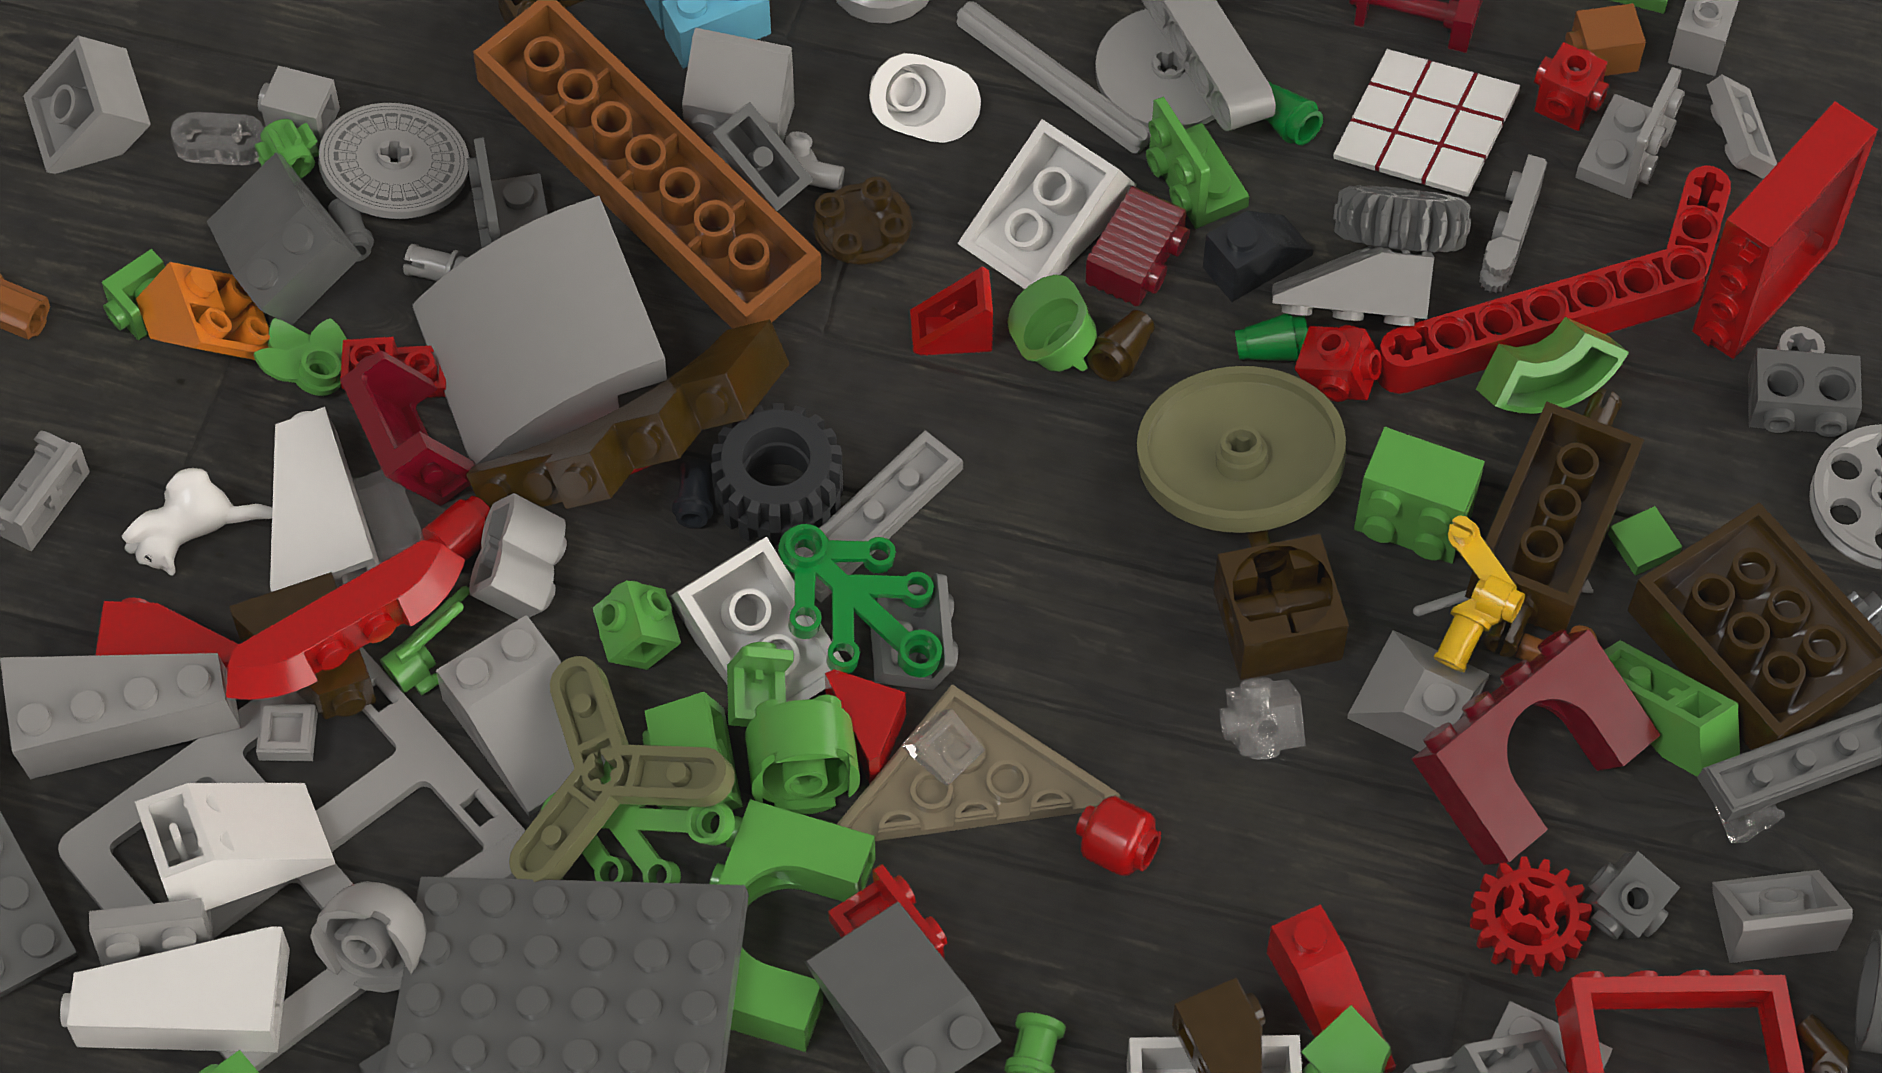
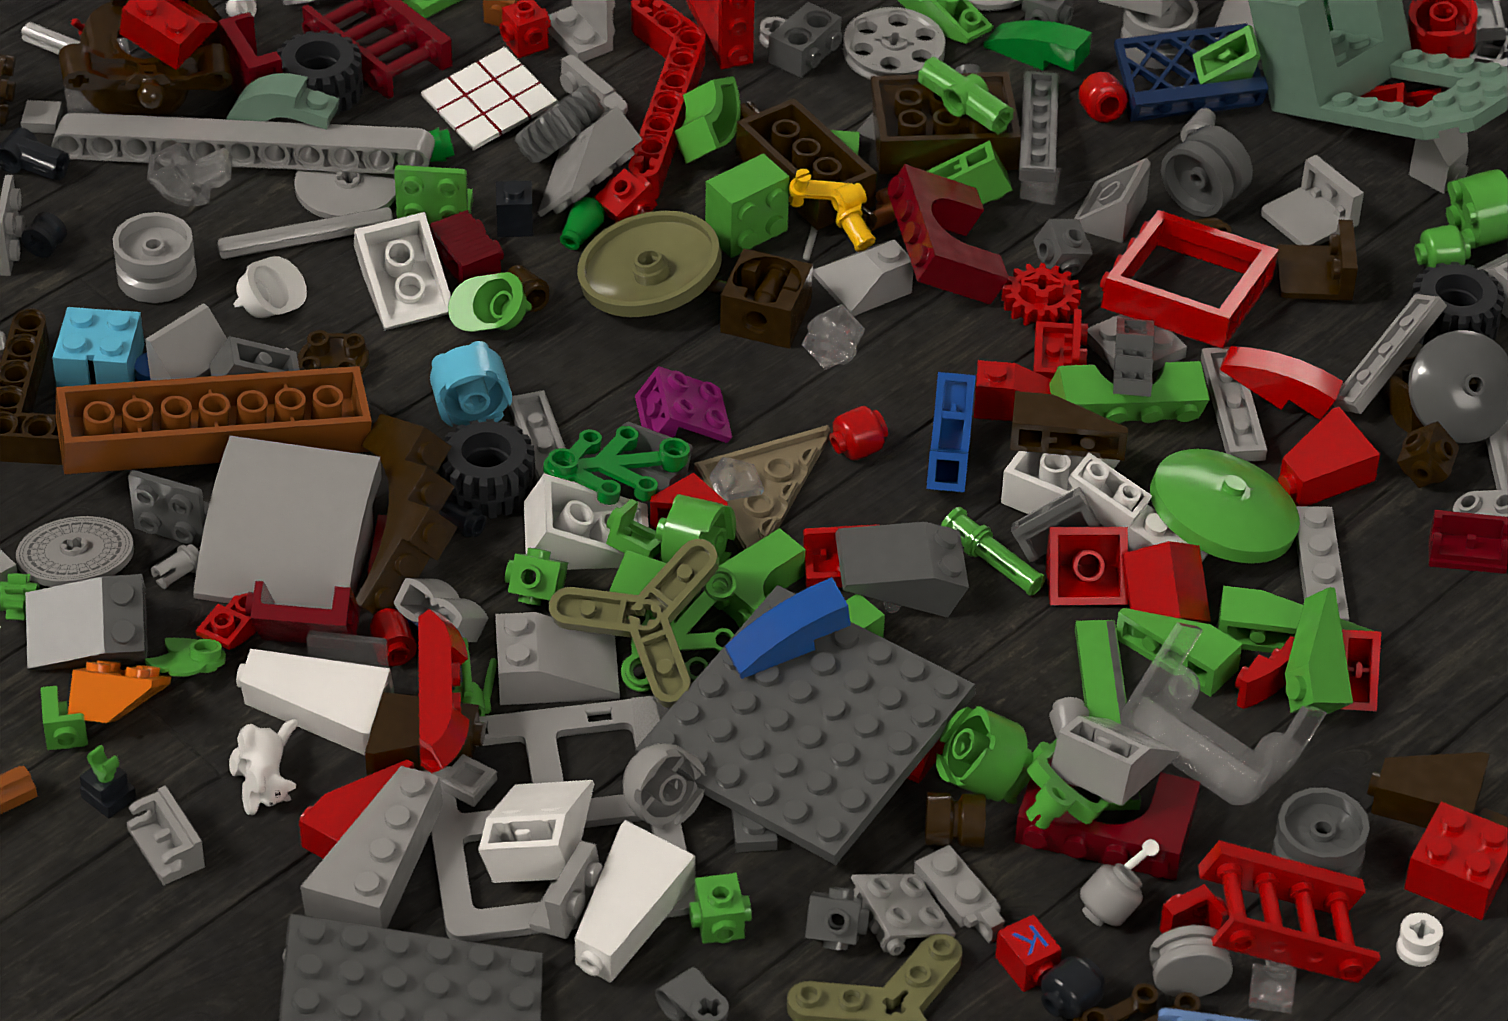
camera: 60 degrees left, 15 degrees down
red slope [910,266,993,356] -> none
none -> black piece [79,745,136,819]
none -> medium azure brick [430,341,512,427]
none -> magenta bracket [635,366,732,443]
none -> blue slope [725,577,851,679]
none -> bright green piece [918,57,1014,134]
none -> blue arch [926,372,976,492]
none -> red bracket [1033,309,1088,379]

